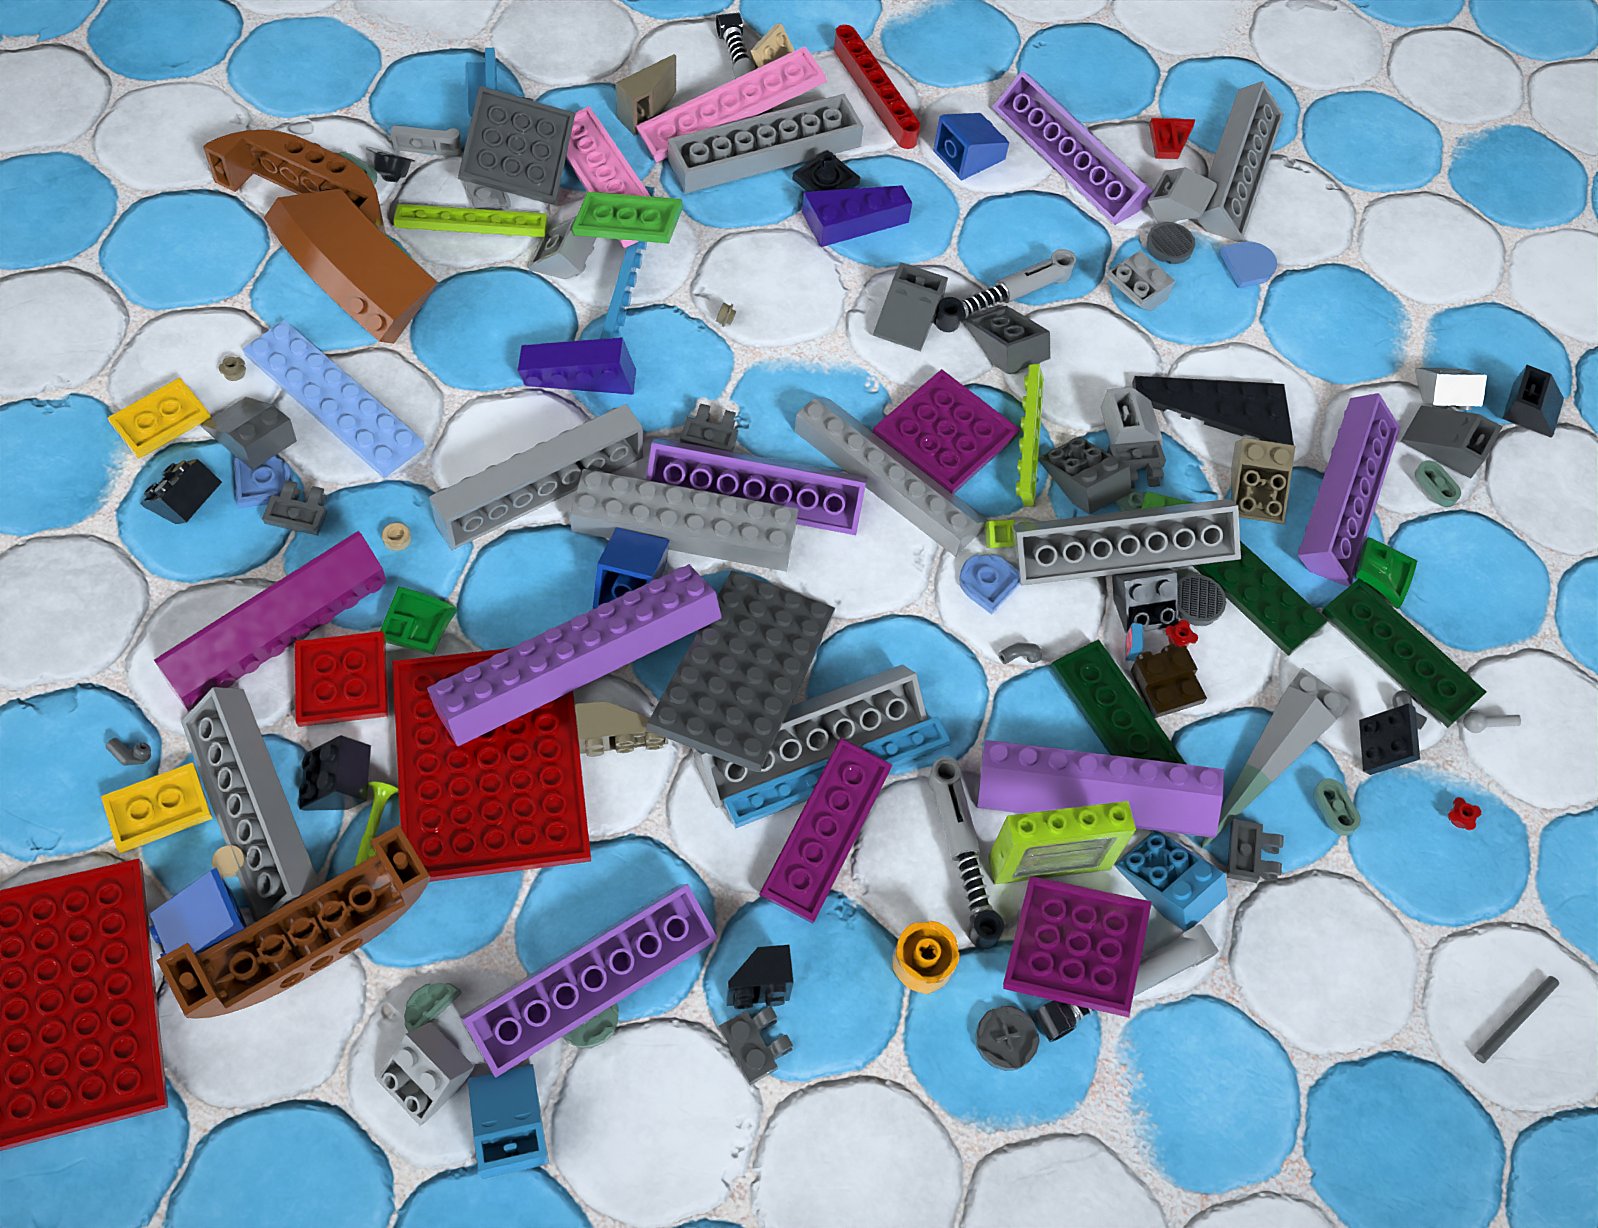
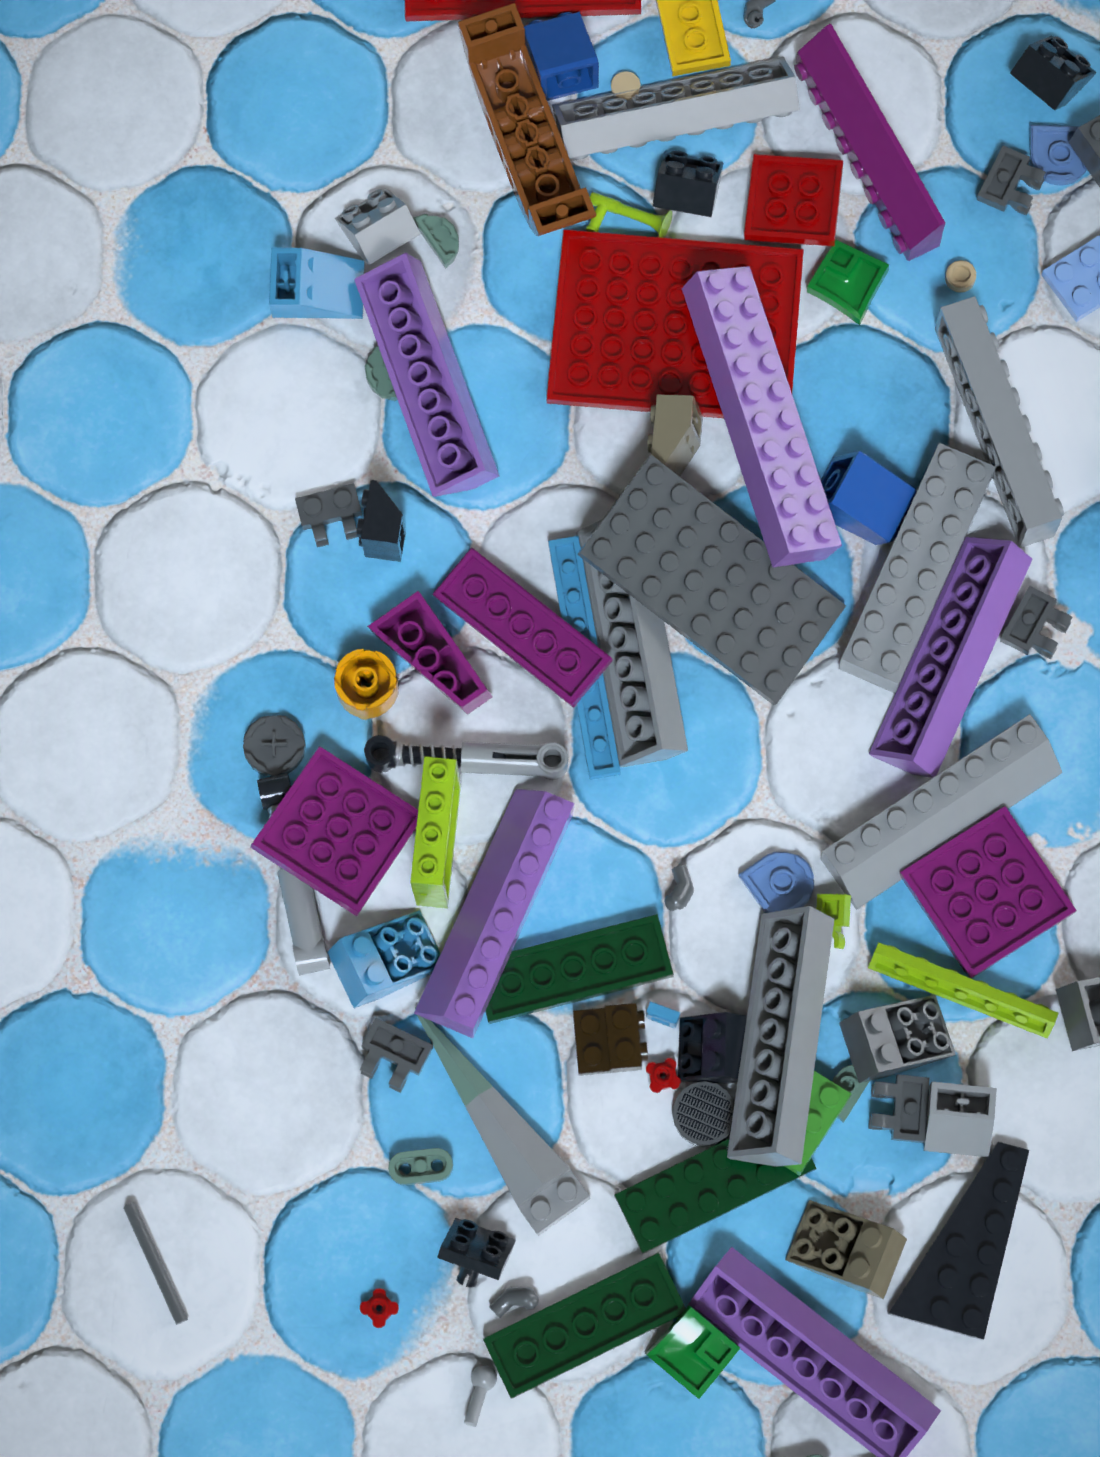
camera: 115 degrees right, 15 degrees up
none -> magenta wedge [367,591,493,715]

